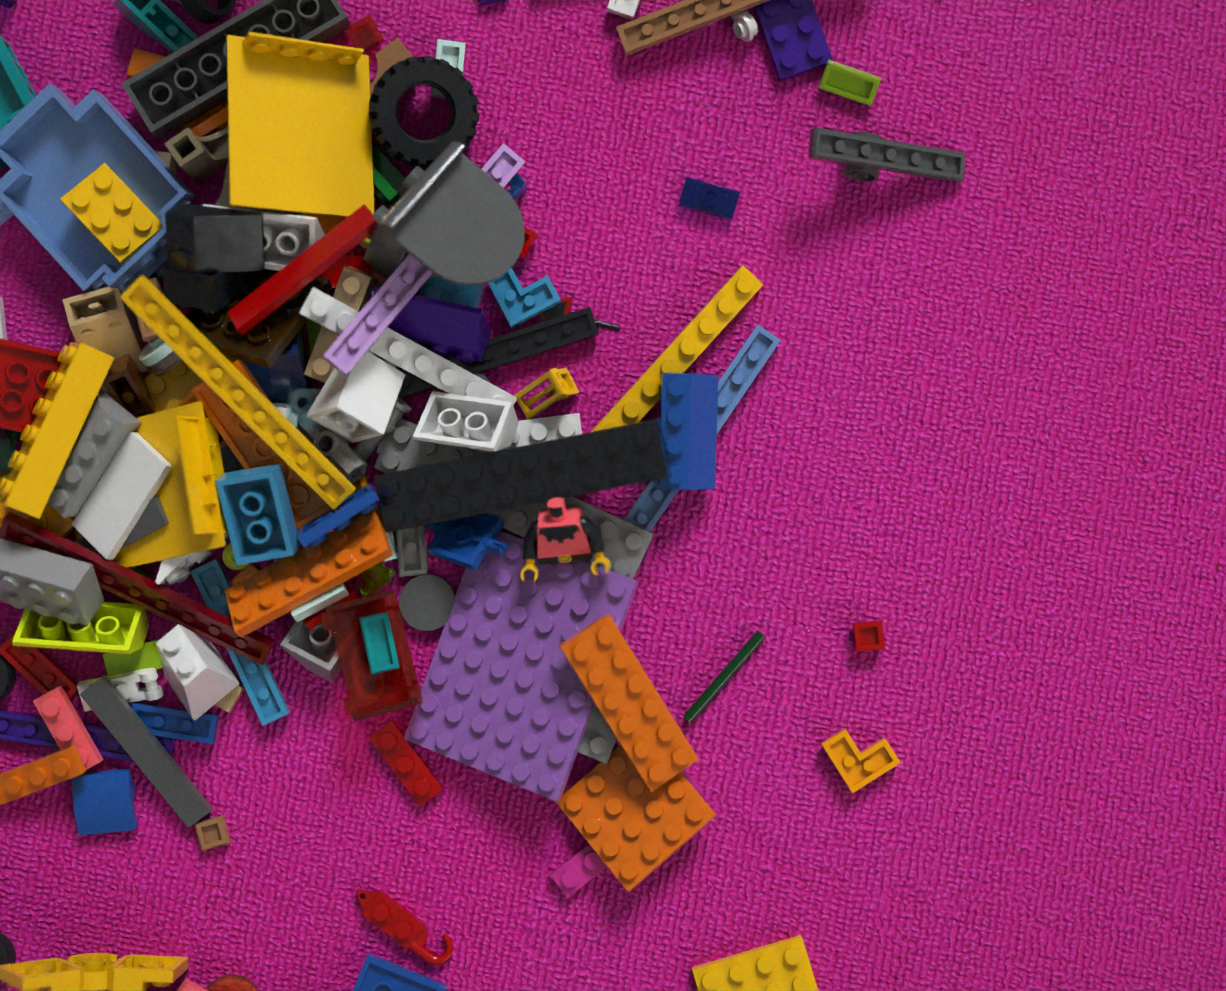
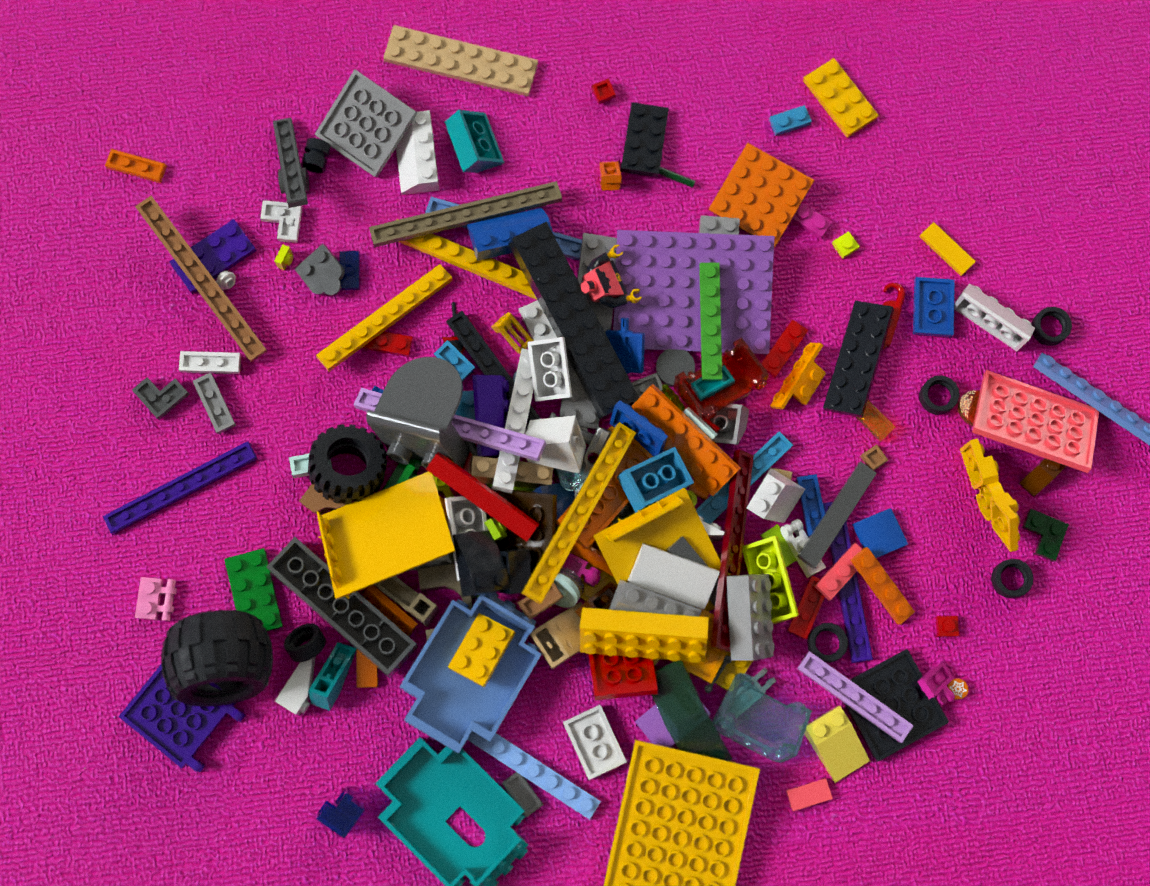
camera: 115 degrees left, 10 degrees down
clear red plate [345,14,385,54] -> none
orange plate [558,613,698,792] -> none
lime tile [818,59,881,106] -> none
light orange plate [820,728,901,793] -> none
none -> white plate [260,200,302,243]
none -> neon yellow plate [274,245,293,271]
none -> dark grey plate [295,244,345,296]
none -> black wheel [301,138,331,173]
none -> light grey plate [315,70,418,177]
none -> yellow plate [316,264,452,372]
none -> red plate [361,332,413,357]
none -> dark tan plate [369,181,562,248]
none -> tan plate [383,25,538,97]
none -> white slope [396,110,439,195]
none -> teal slope [445,110,504,173]
none -> lime plate [485,518,507,540]
none -> dark pink plate [560,553,601,587]
none -> orange slope [599,161,621,191]
none -> black plate [620,102,669,177]
none -> bright green plate [699,263,722,381]
none -> dark azure plate [769,105,812,136]
none -> light orange bracket [770,343,826,410]
none -> black plate [823,301,894,418]
none -> neon yellow plate [832,231,860,259]
none -> plate [855,400,896,442]
none -> black tyre [919,375,960,415]

